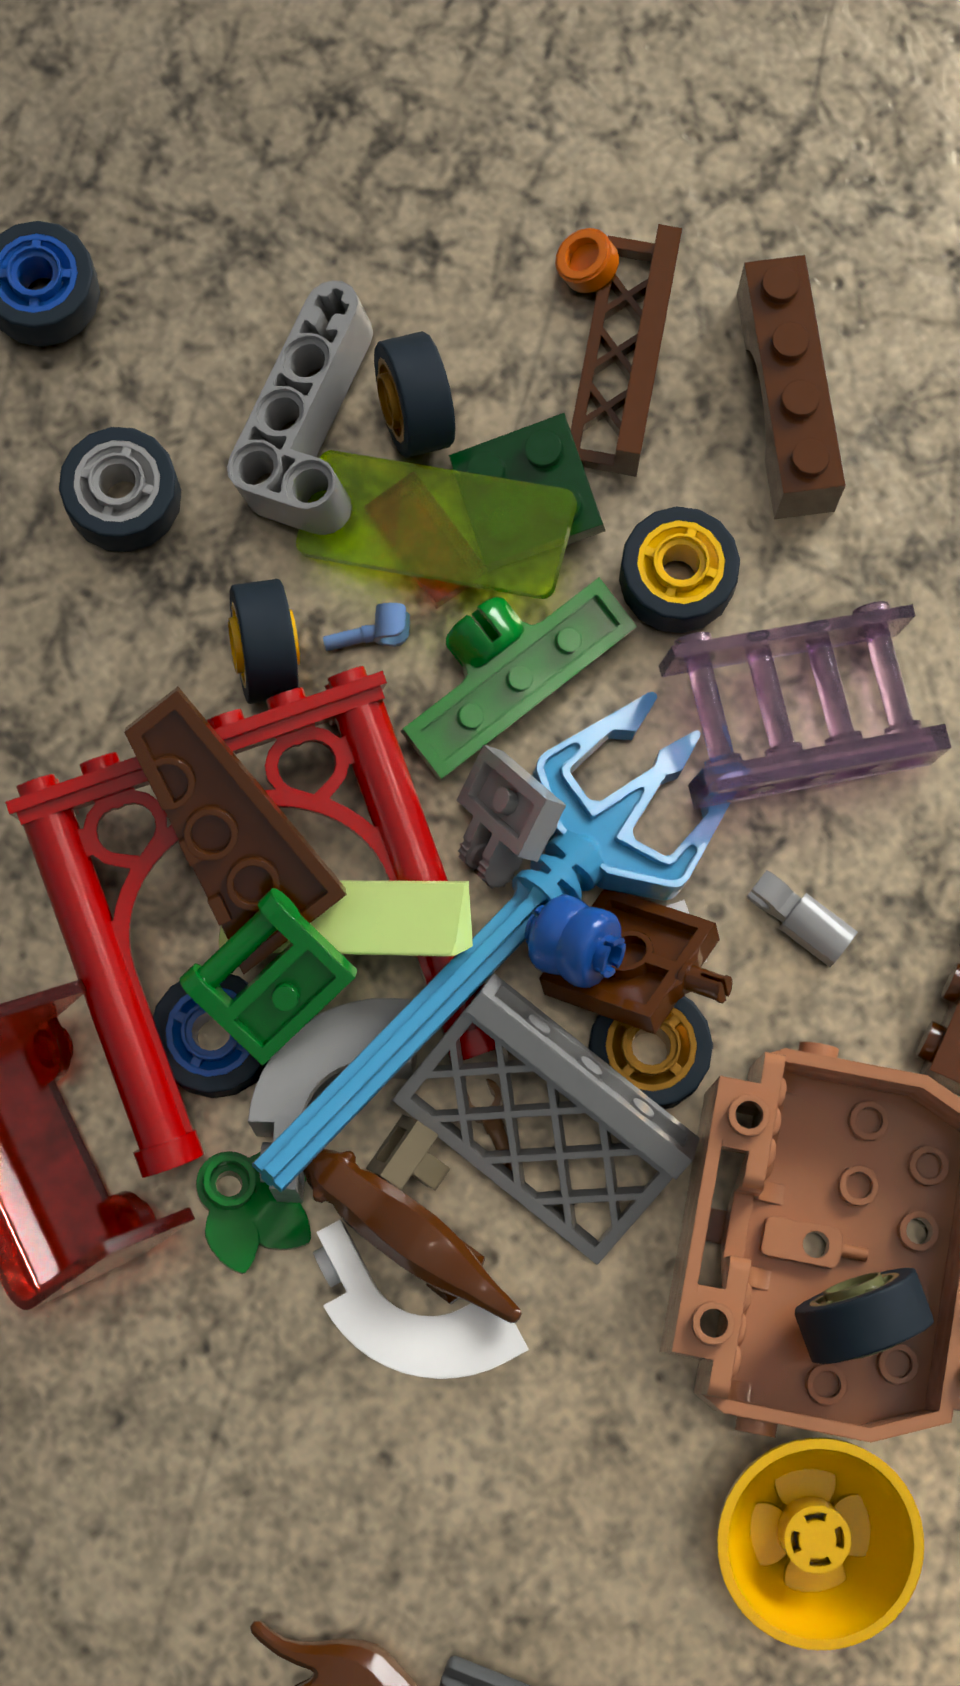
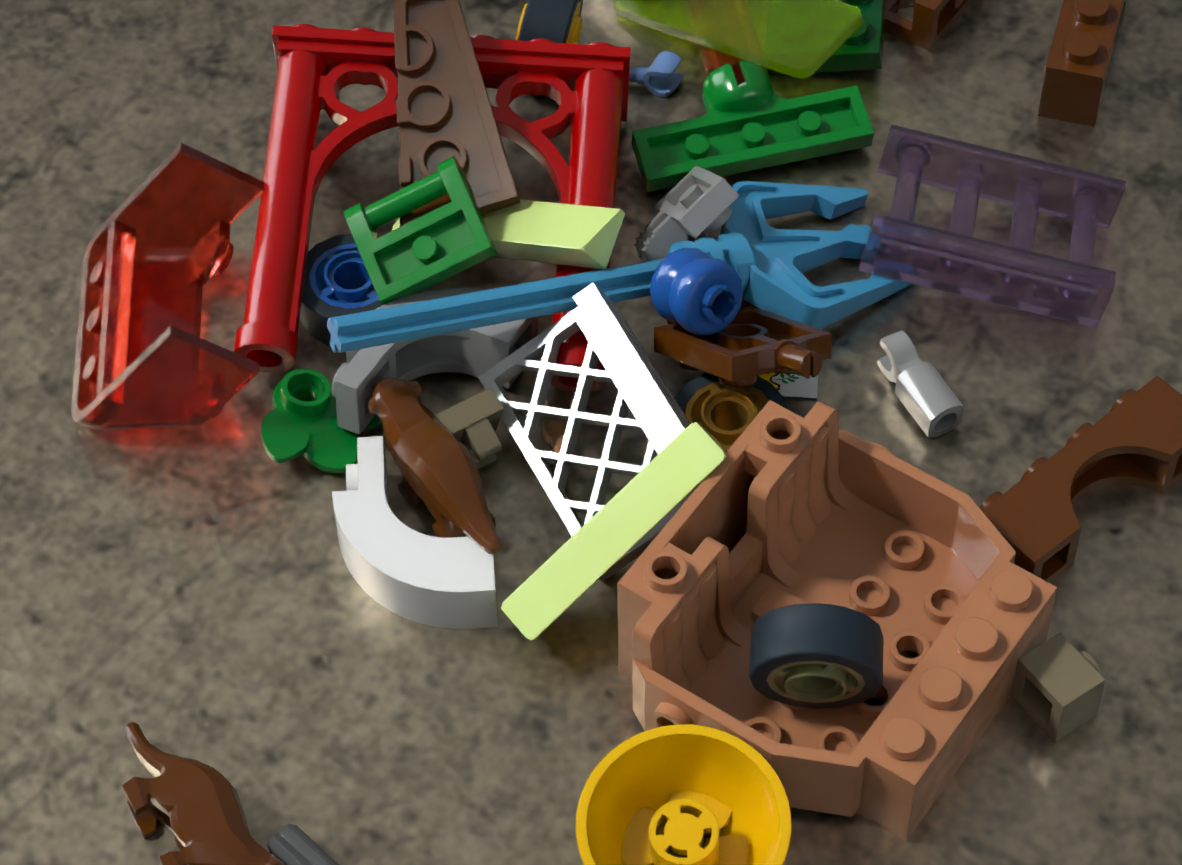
camera: 25 degrees right, 25 degrees down
wheel [619,506,740,633] -> none
none -> yellowish green slope [500,422,727,641]

